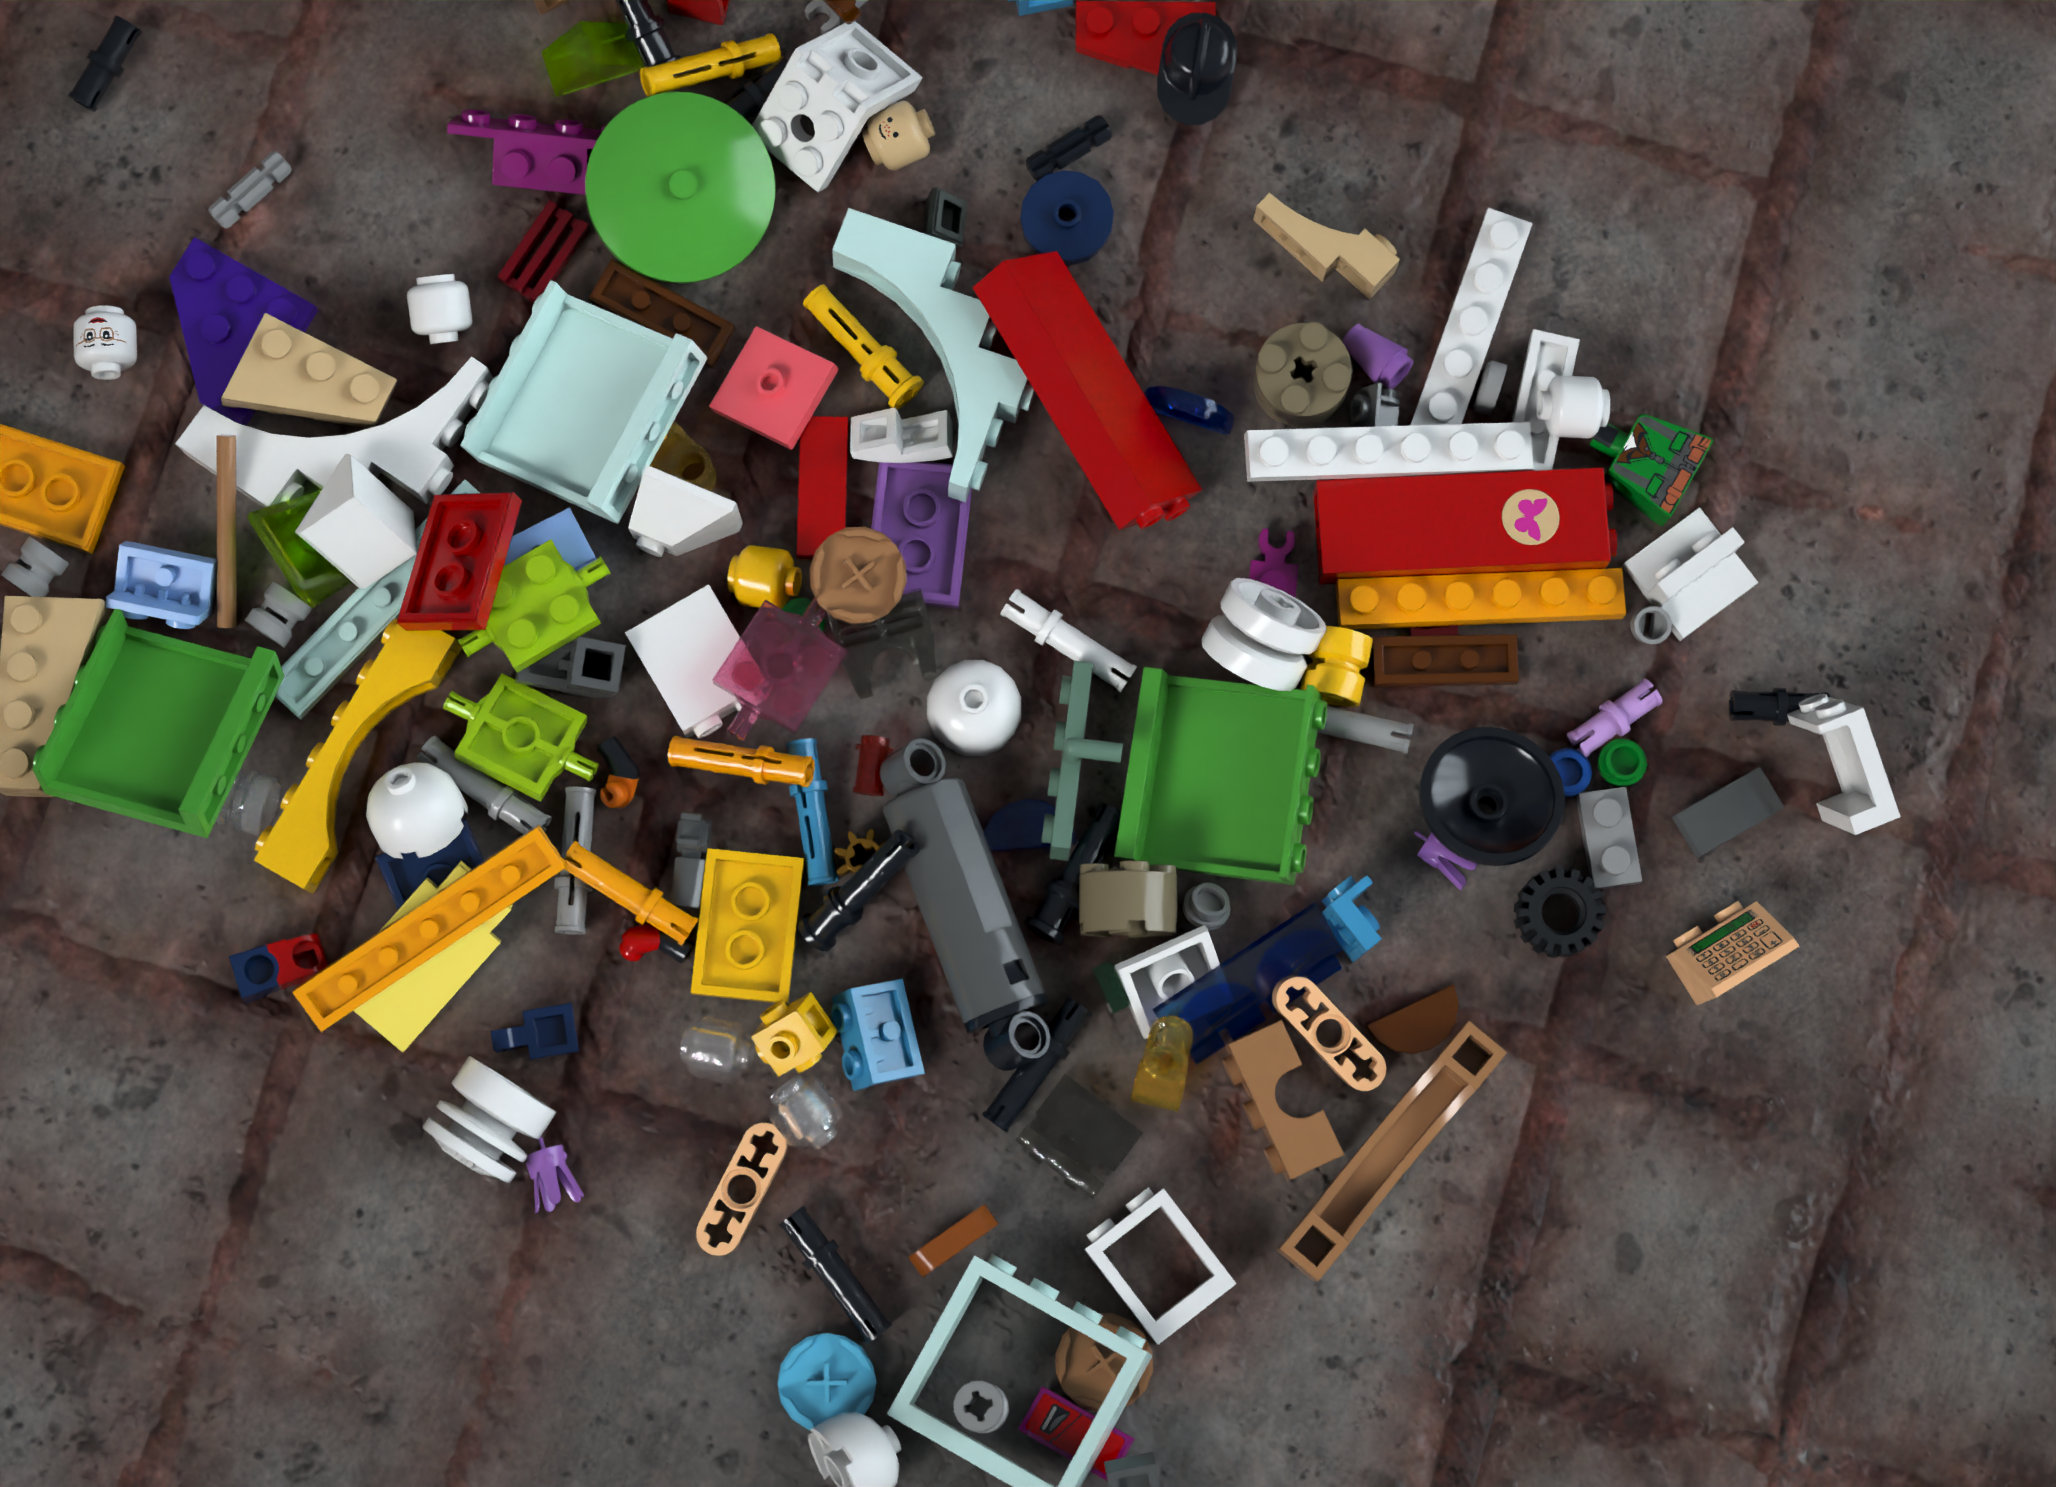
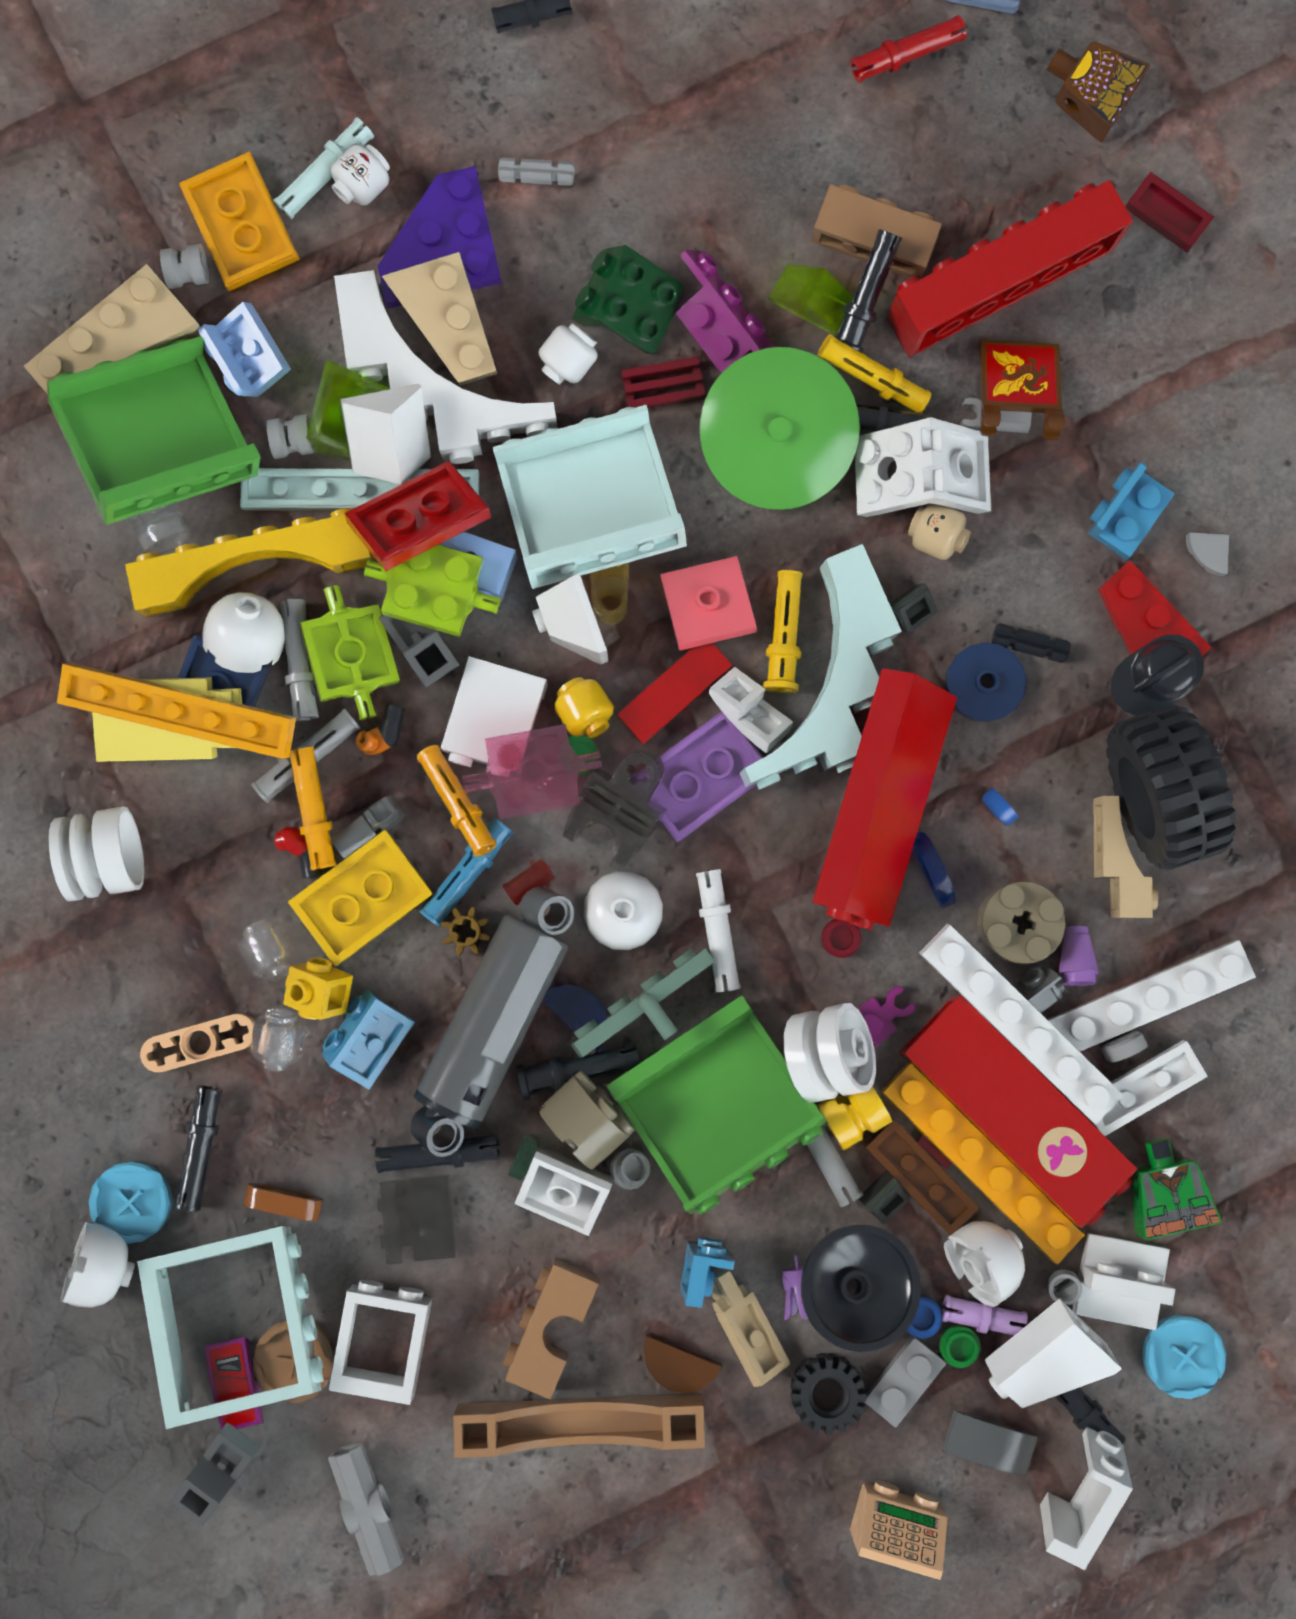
camera: 50 degrees right, 5 degrees up
medium nougat bar [216,435,237,628] -> none
leg [229,933,329,1004] -> none
dark blue plate [490,1003,580,1061] -> none
medium lavender piece [526,1137,584,1213] -> none
reddish brown tile [588,258,736,369] -> none
black pin [798,830,919,952] -> none
medium nougat tile [809,527,907,624] -> none
light grey wheel [954,1381,1009,1433] -> none
clear yellow piece [1130,1016,1193,1112] -> none
clear blue windscreen [1152,903,1342,1065] -> none
light nougat beam [1272,975,1386,1091] -> none
white head [1536,375,1610,438] -> none
none -> light aqua pin [273,117,374,220]
none -> light grey piece [328,1442,404,1576]
none -> dark green bracket [571,245,684,354]
none -> tan hinge [712,1270,790,1387]
none -> dark red tile [820,919,862,958]
none -> pearl dark grey slope [858,1170,912,1224]
none -> white cylinder [944,1221,1025,1307]
none -> blue tile [981,788,1019,826]
none -> white slope [985,1298,1122,1408]
none -> black tyre [1106,704,1236,870]
none -> medium azure tile [1142,1314,1226,1399]

